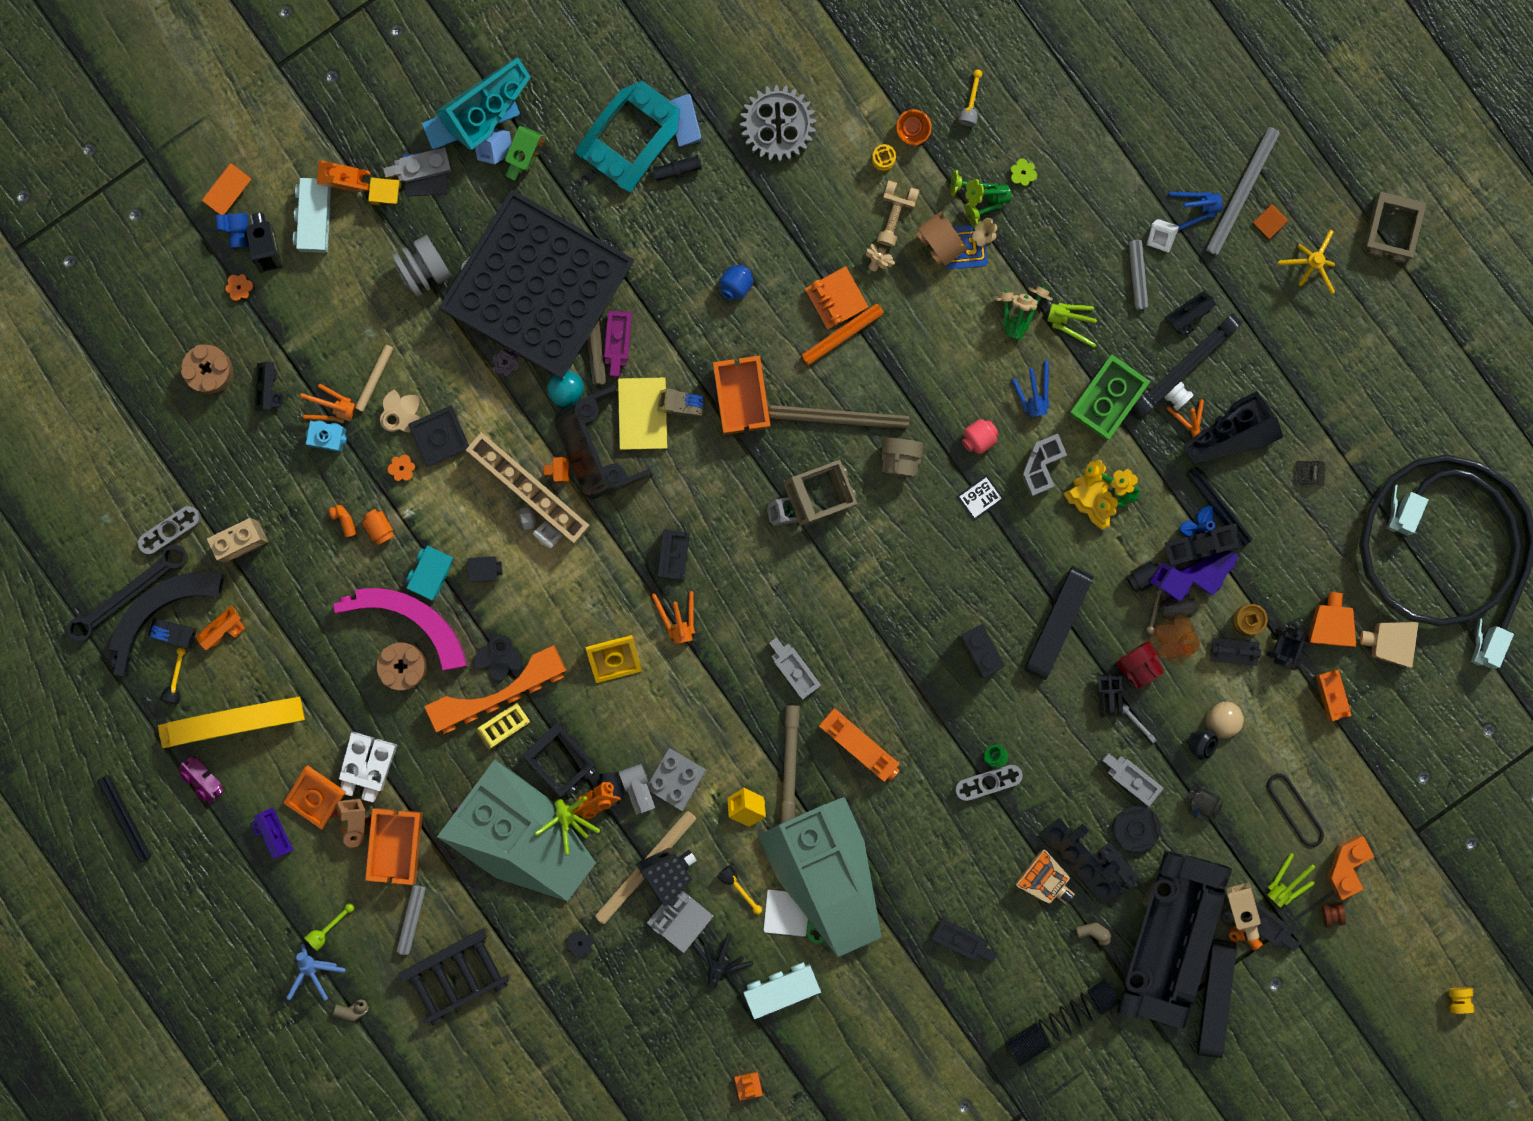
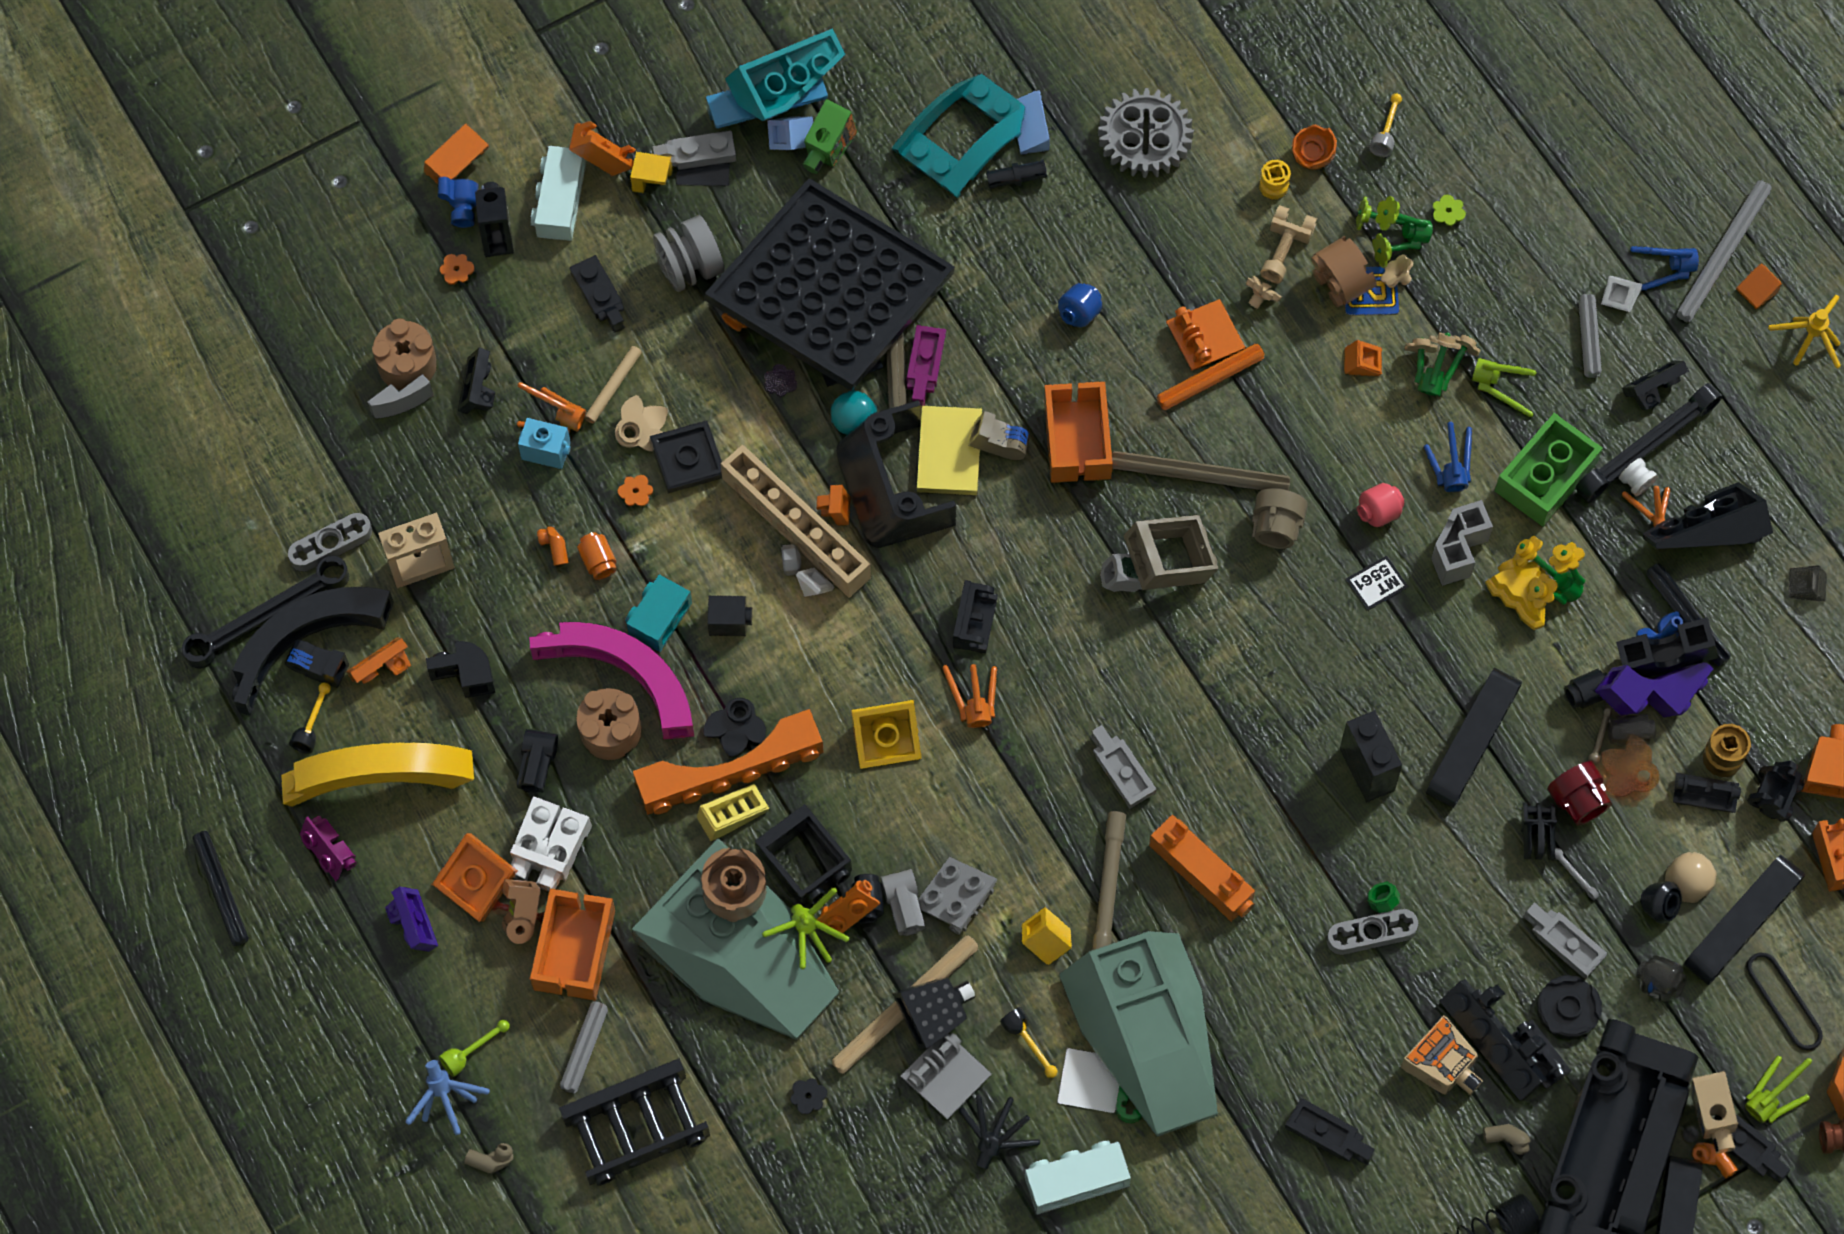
camera: 10 degrees right, 20 degrees down
none -> light grey slope [368,374,433,419]
none -> black brick [426,641,496,698]
none -> black piece [516,729,558,794]
none -> black hinge [569,255,625,333]
none -> medium nougat brick [701,848,766,922]
none -> orange slope [1344,340,1382,376]
none -> black beam [1683,854,1806,985]

